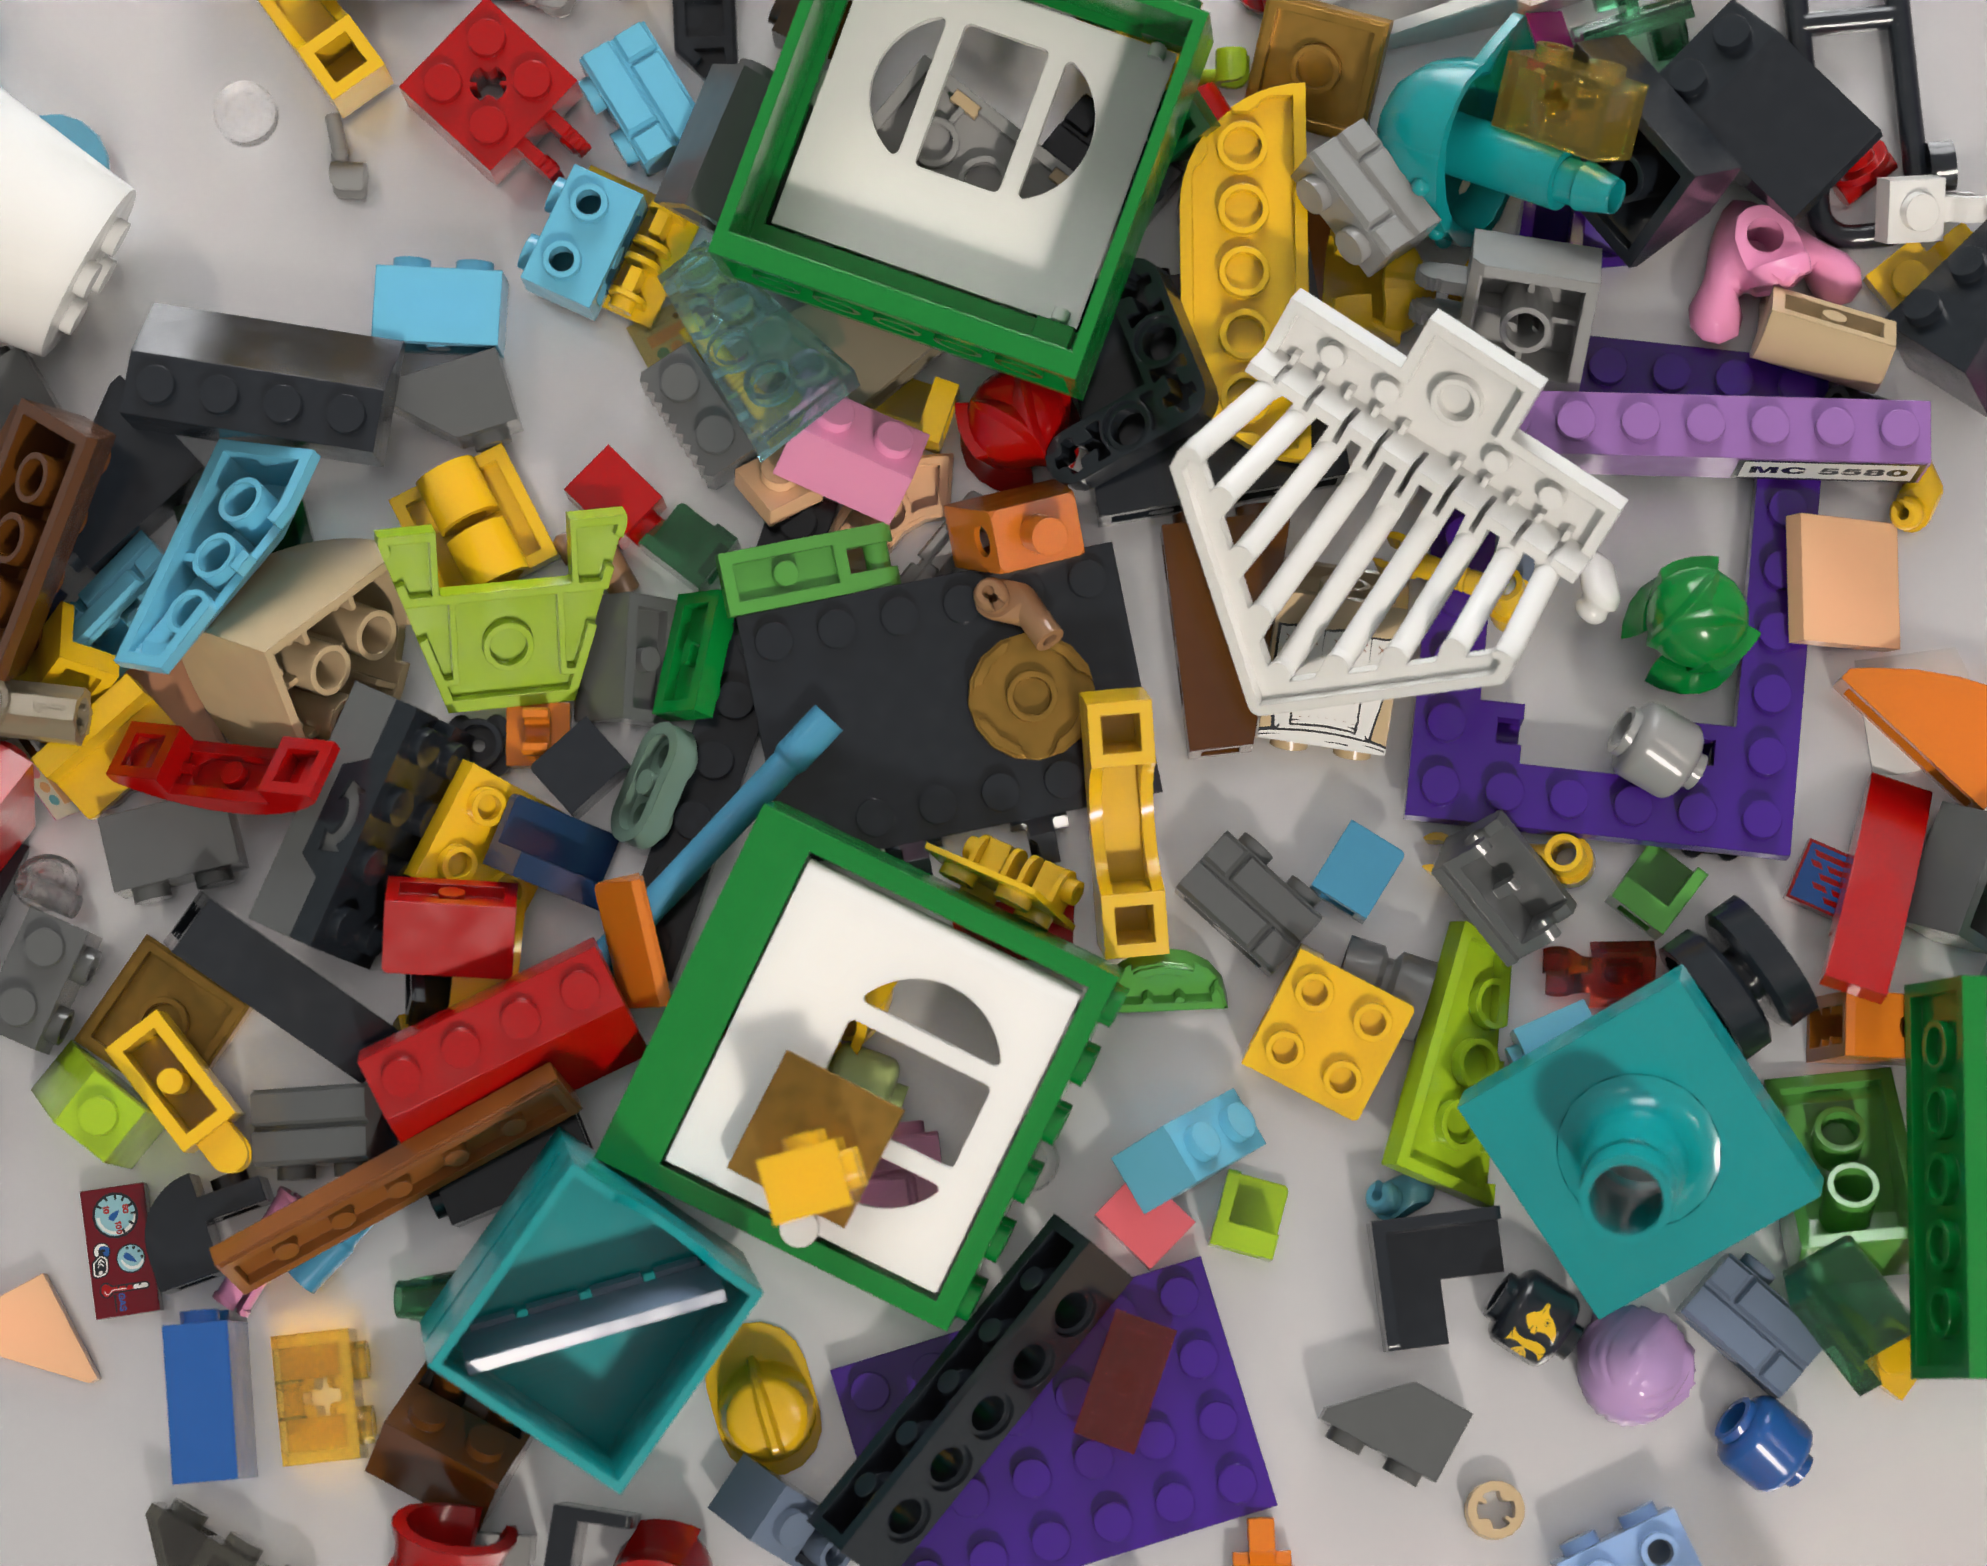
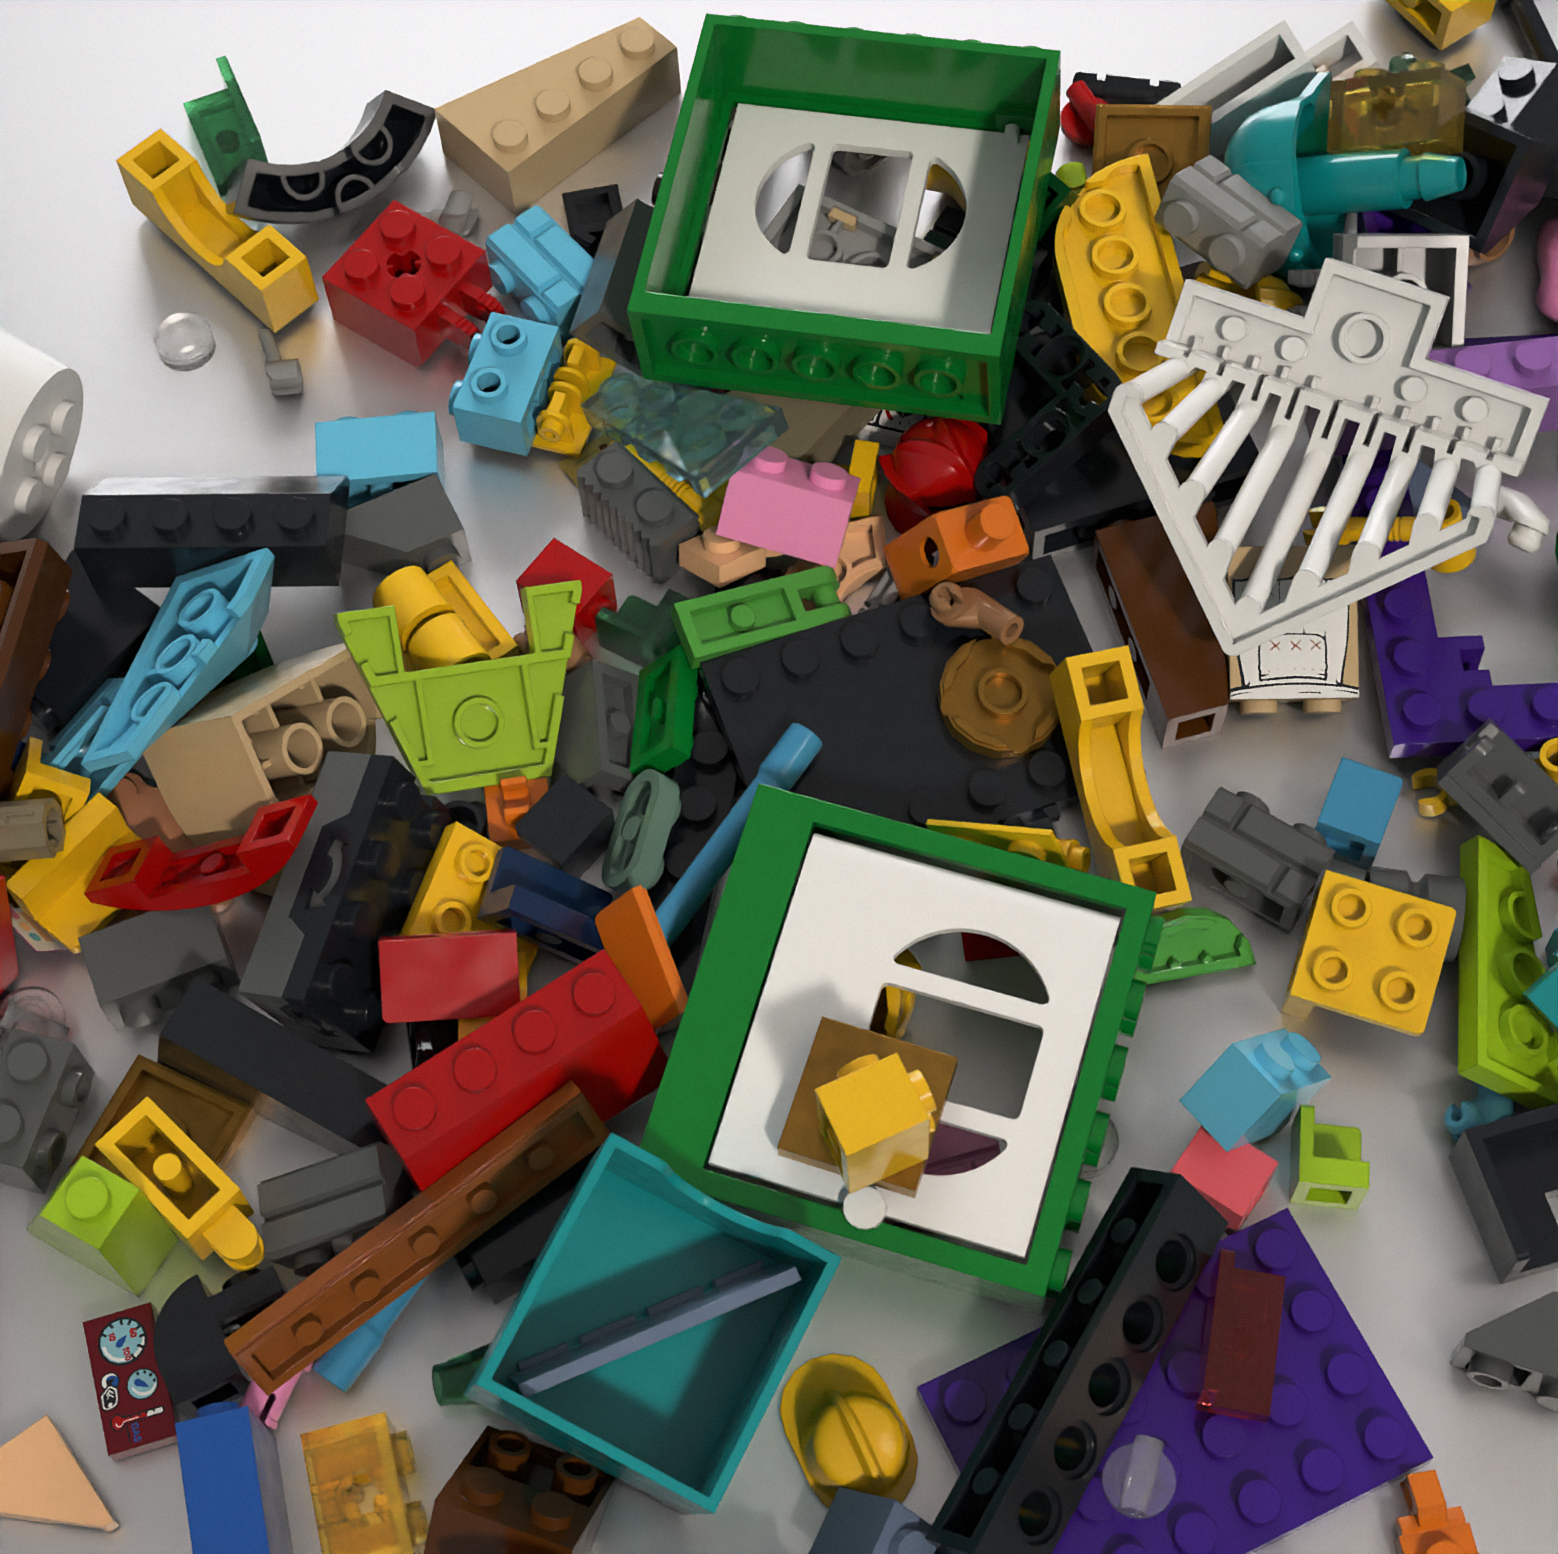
camera: 10 degrees left, 20 degrees down
none -> clear plate [1102,1435,1176,1519]

